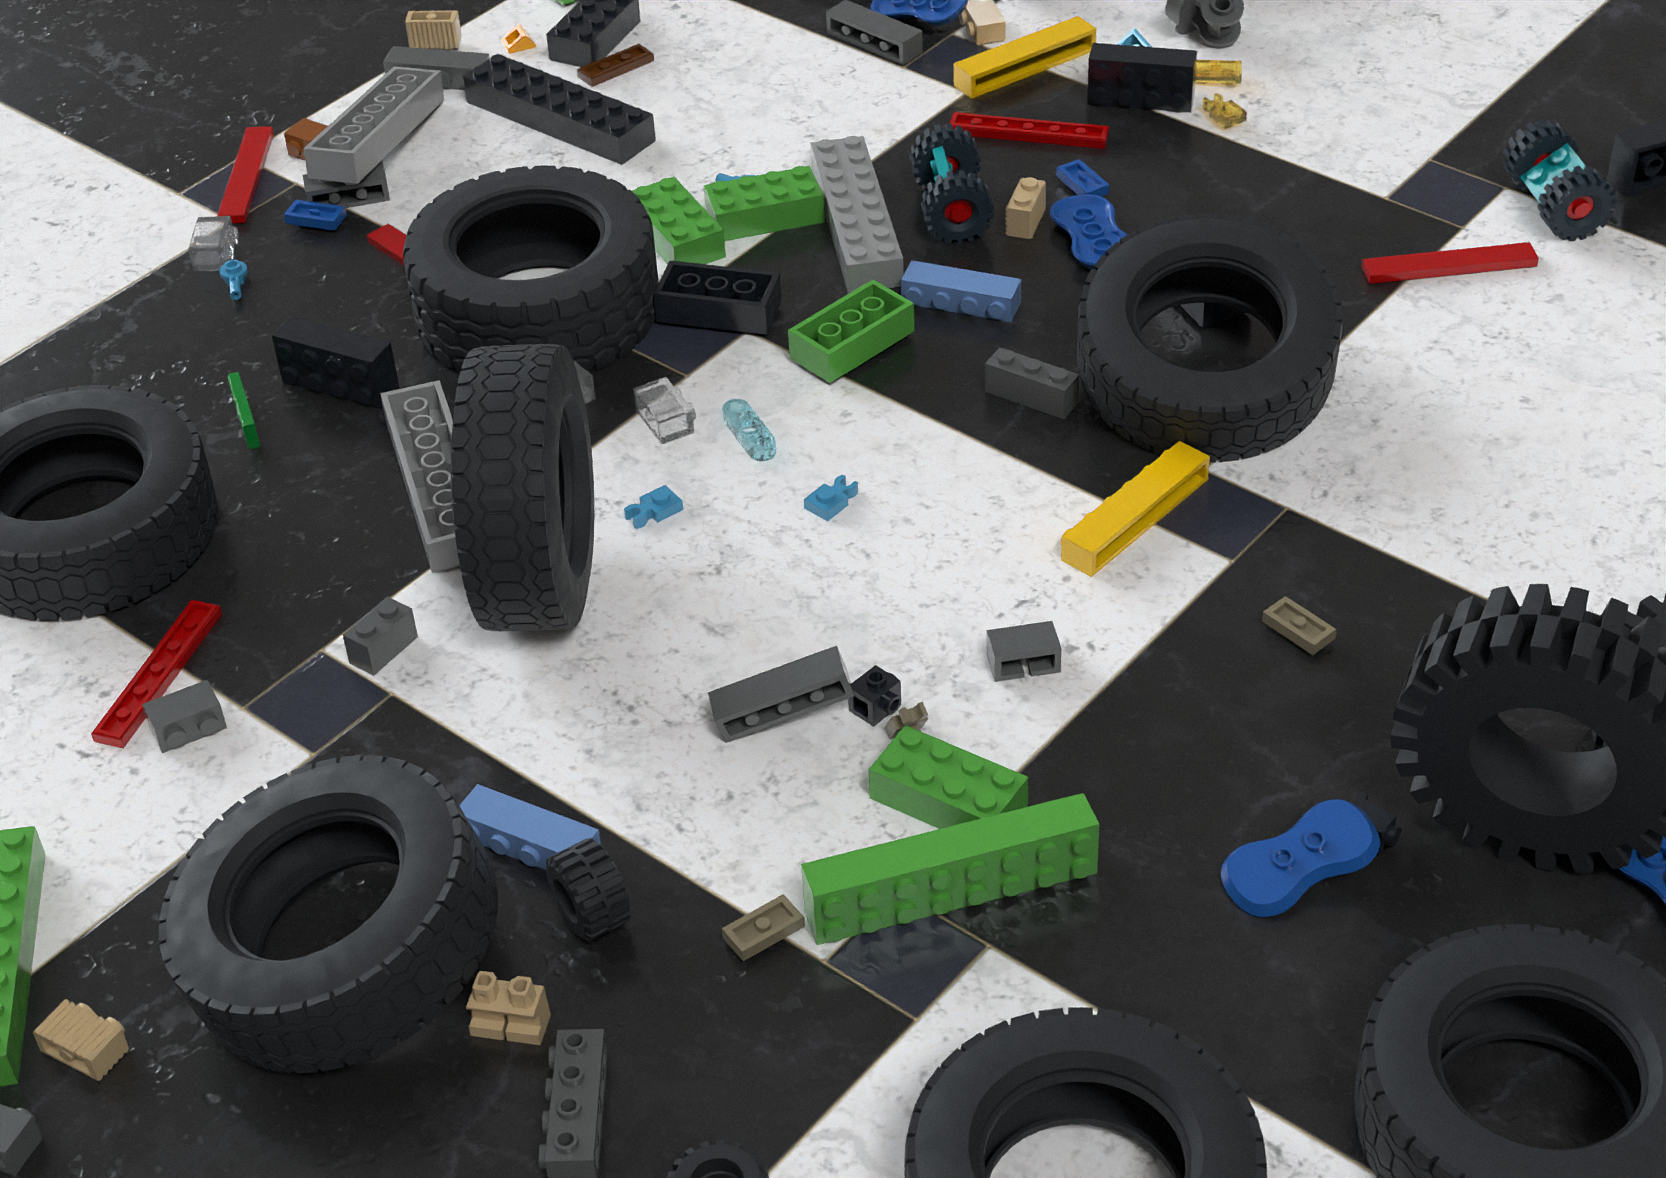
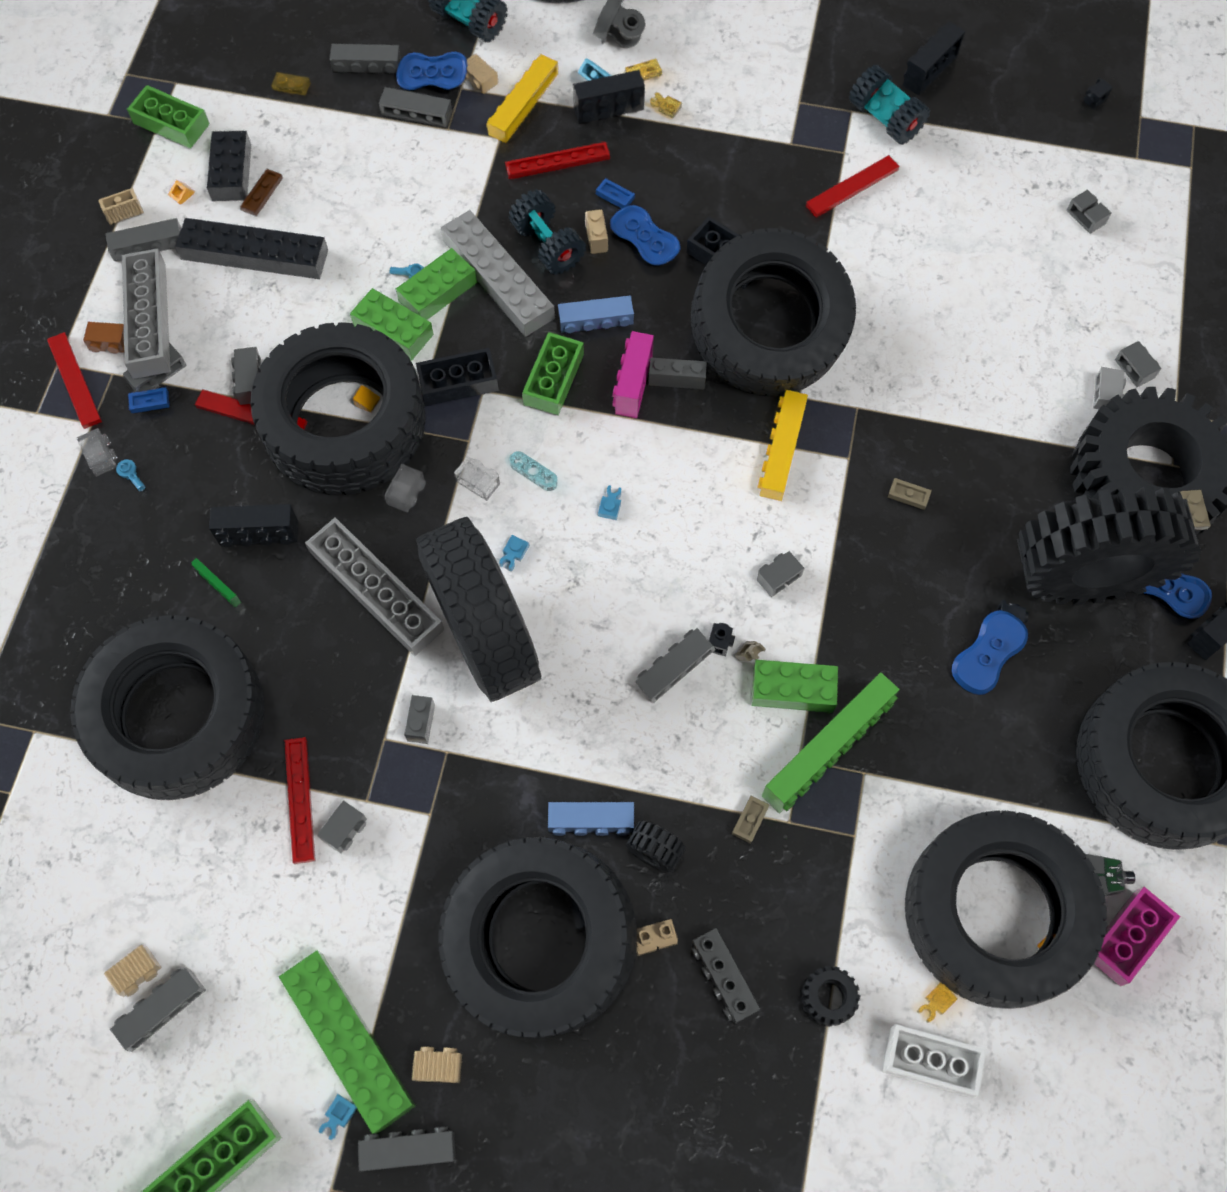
camera: 30 degrees left, 25 degrees up
none -> dark pink brick [612,331,654,418]

